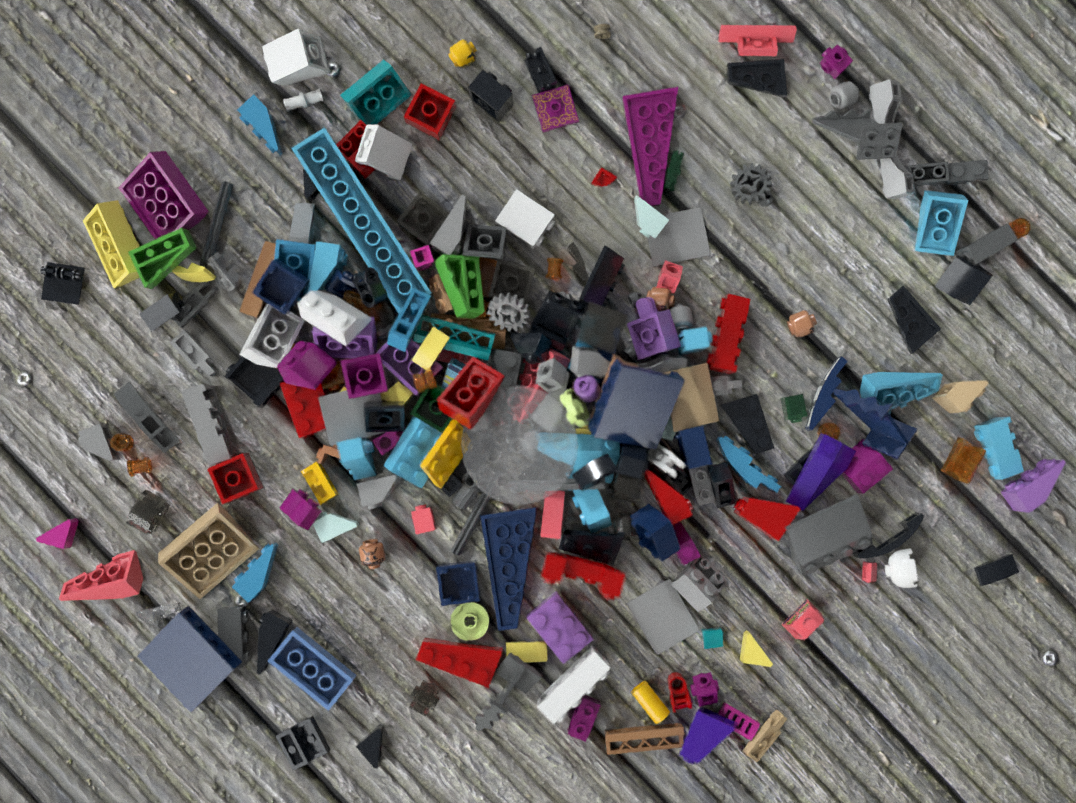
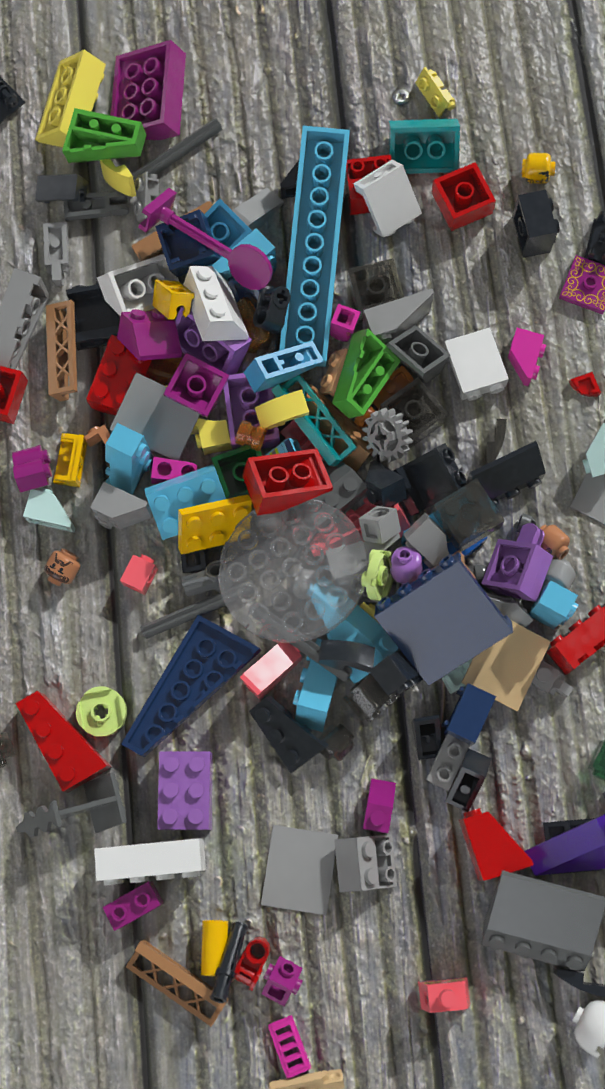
camera: 45 degrees right, 10 degrees down
dark azure slope [237,94,282,156] -> none
white slope [262,29,330,86] -> none
white pin [283,89,323,111] -> none
black slope [364,401,405,433] -> none
dark blue container [436,560,481,606] -> none
light yellow slope [506,641,547,663] -> none
red wedge [541,552,626,600] -> none
clear orange bush [545,258,563,280] -> none
dark blue container [630,504,681,562] -> none
red slope [643,470,693,525] -> none
white hinge [648,444,685,478] -> none
coral brick [656,260,683,294] -> none
dark purple slope [679,706,738,764] -> none
teal slope [701,627,723,649] -> none
dark azure slope [716,436,781,493] -> none
black wing [720,394,774,454] -> none
light yellow slope [740,630,773,667] -> none
coral slope [862,561,877,583] -> none
none -> medium nougat fence [46,300,77,401]
none -> magenta piece [138,188,273,290]
none -> yellow hinge [152,280,194,319]
none -> black pin [210,921,248,1004]
none -> light yellow hinge [415,67,456,117]
none -> dark pink slope [508,327,546,386]

